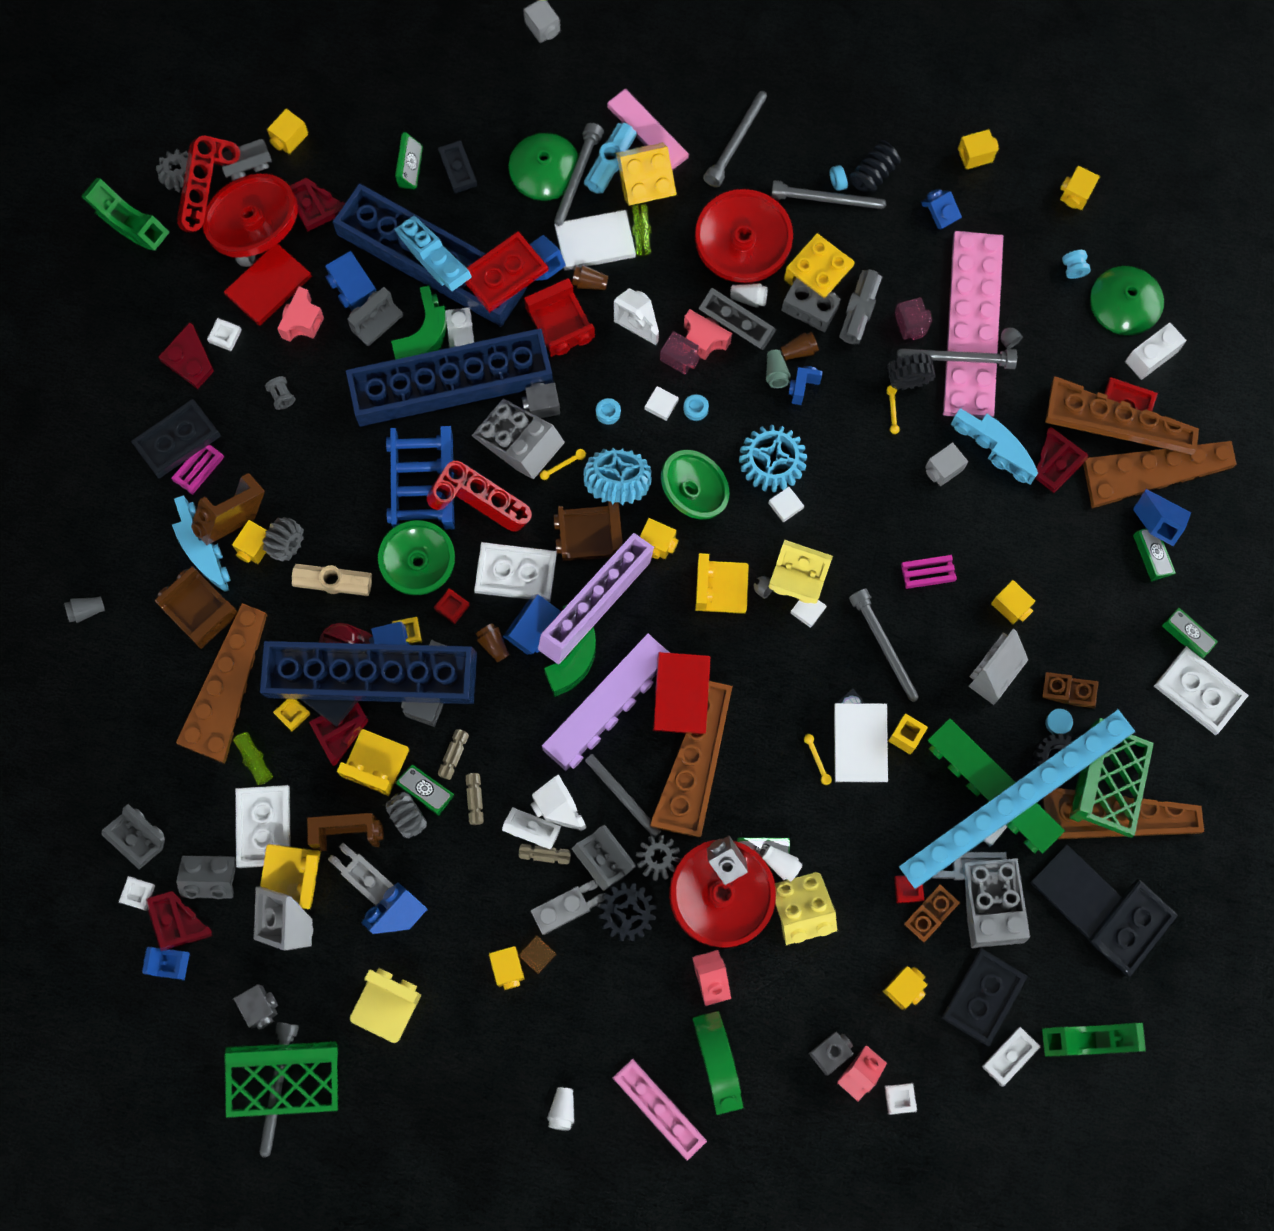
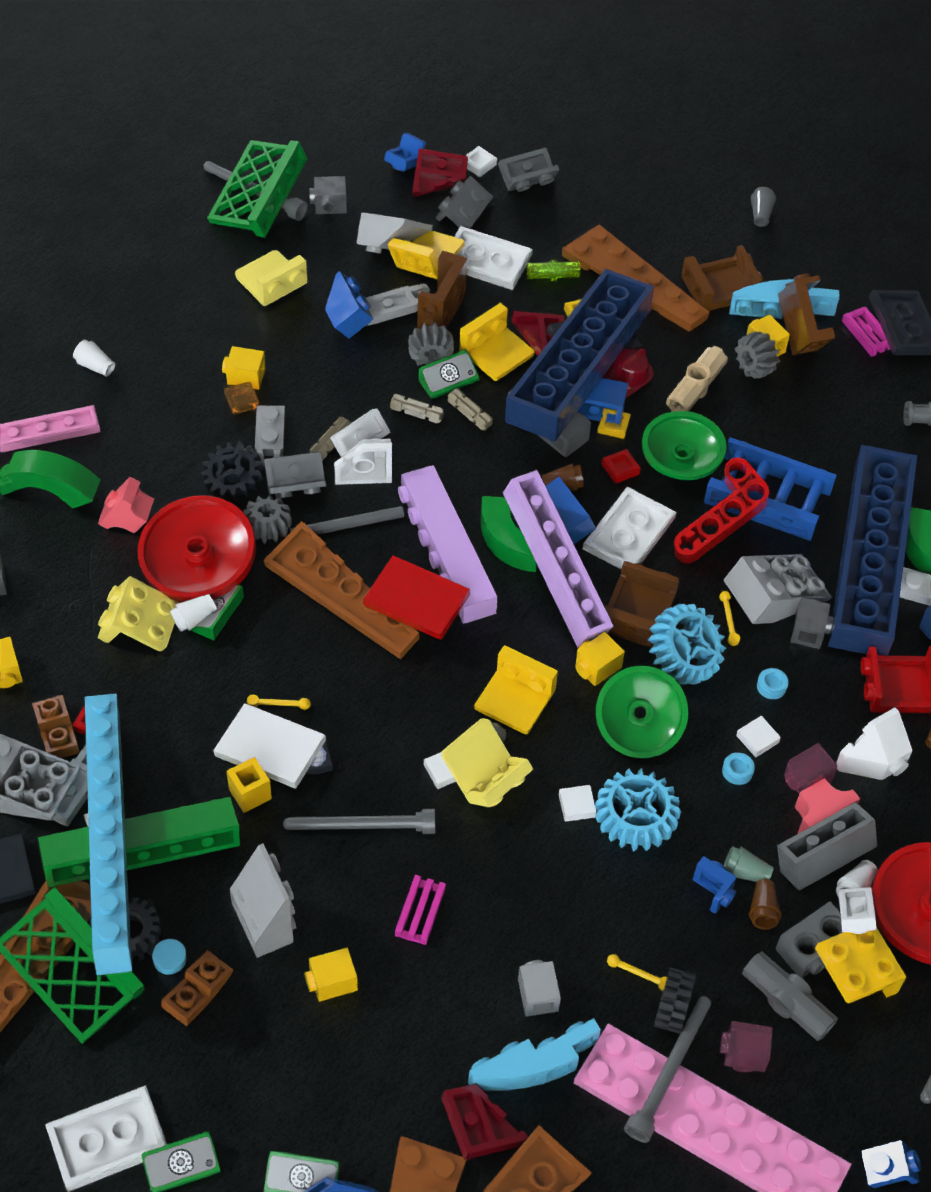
camera: 115 degrees right, 20 degrees down
flat silver brick [707,836,748,885] -> none
dark grey hinge [1001,327,1023,349] -> none
none -> white plate [838,887,876,934]

